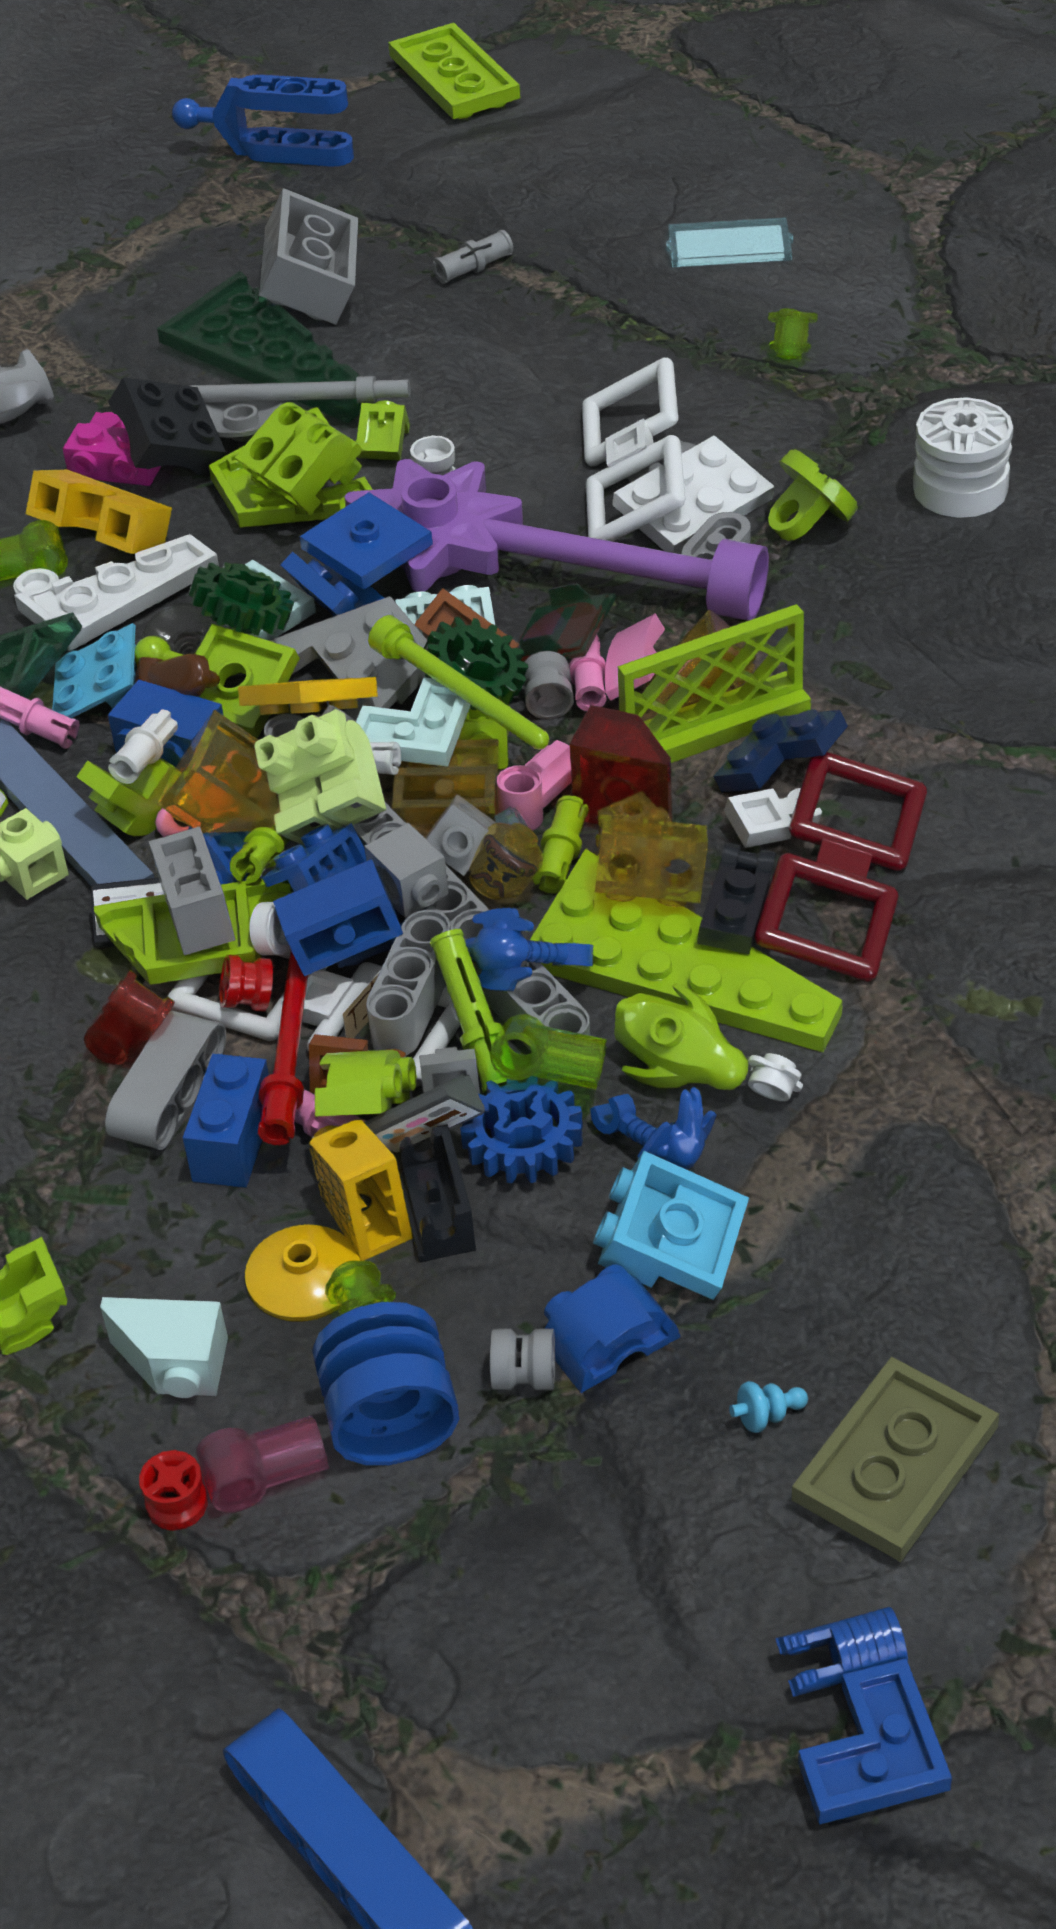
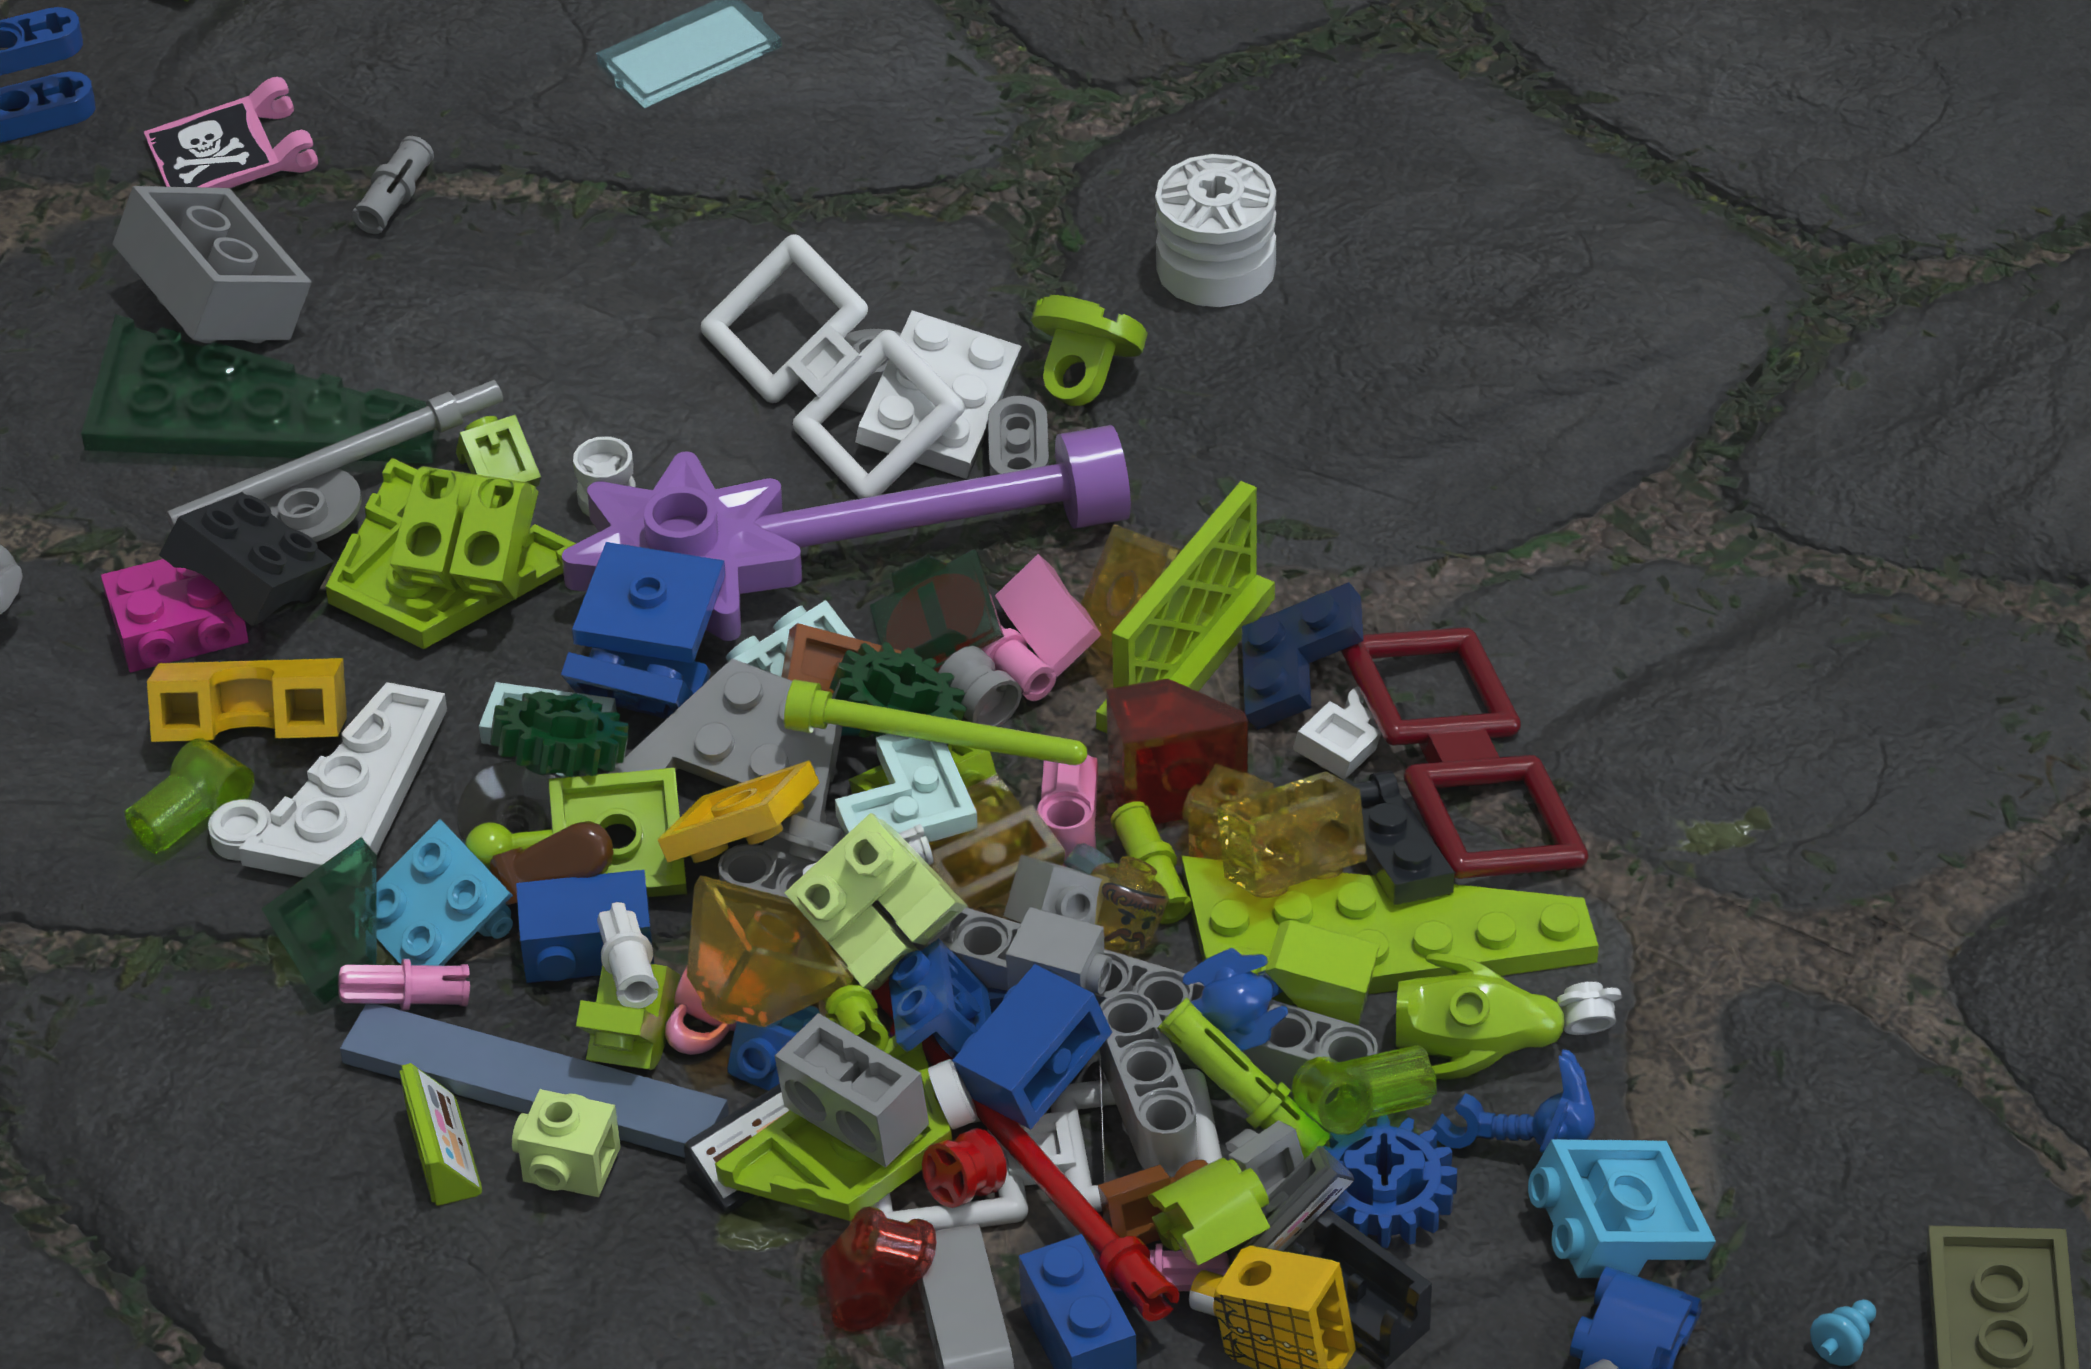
camera: 35 degrees left, 0 degrees up
clear neon green brick [768,308,818,359] -> none
none -> flag [144,77,318,188]
none -> lime slope [1265,920,1380,1026]

